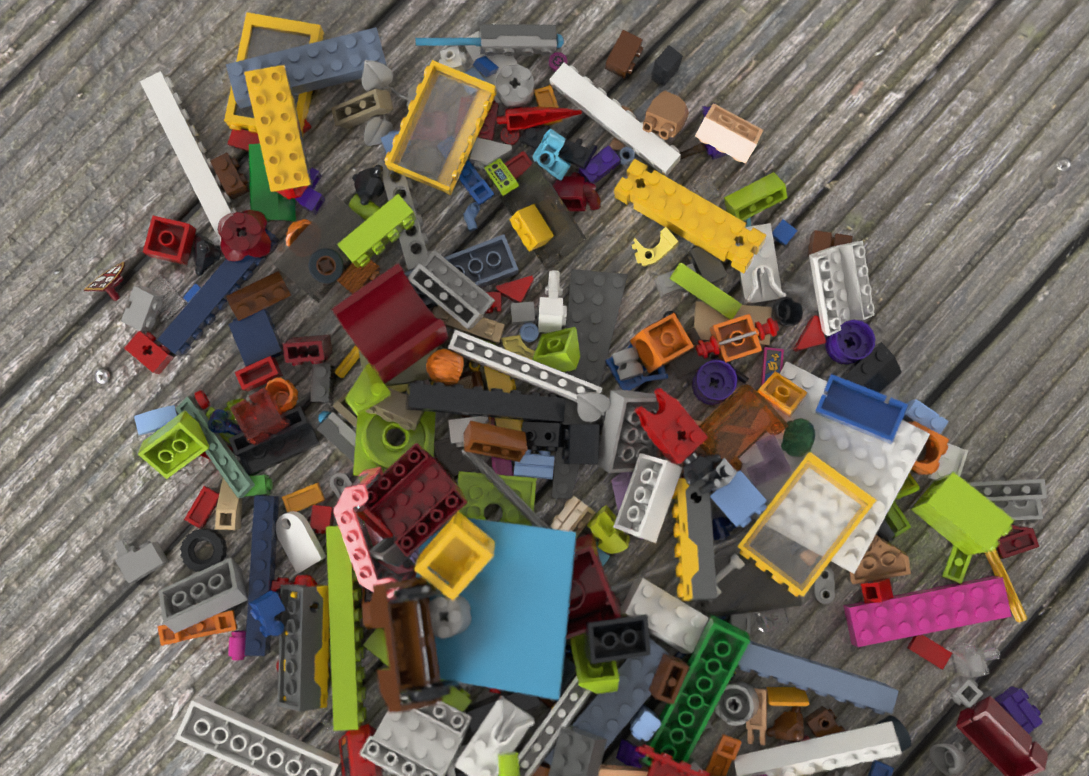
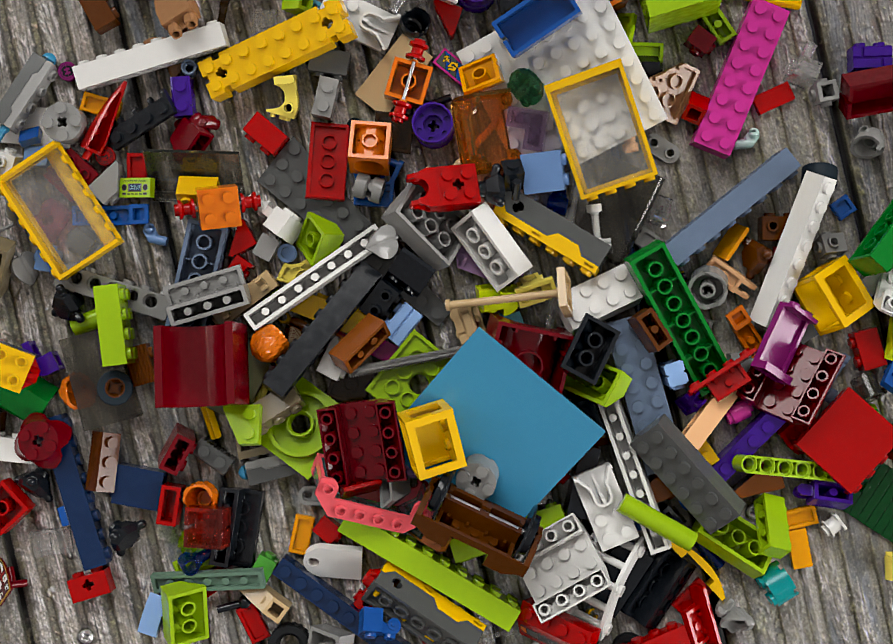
camera: 50 degrees left, 5 degrees up
light grey brick [121,286,164,331] -> none
red tile [194,390,210,410] -> none
medium azure piece [533,129,571,181] -> none
lime tile [669,263,742,320] -> none
none -> black rock [108,520,147,557]
none -> orange brick [174,184,261,230]
none -> black bar [216,595,251,614]
none -> red brick [243,111,290,157]
none -> red tile [305,121,350,202]
none -> tan tile [445,267,573,318]
none -> light yellow tile [514,272,556,309]
none -> dark red brick [683,24,717,58]
none -> light aqua arm [733,128,759,150]

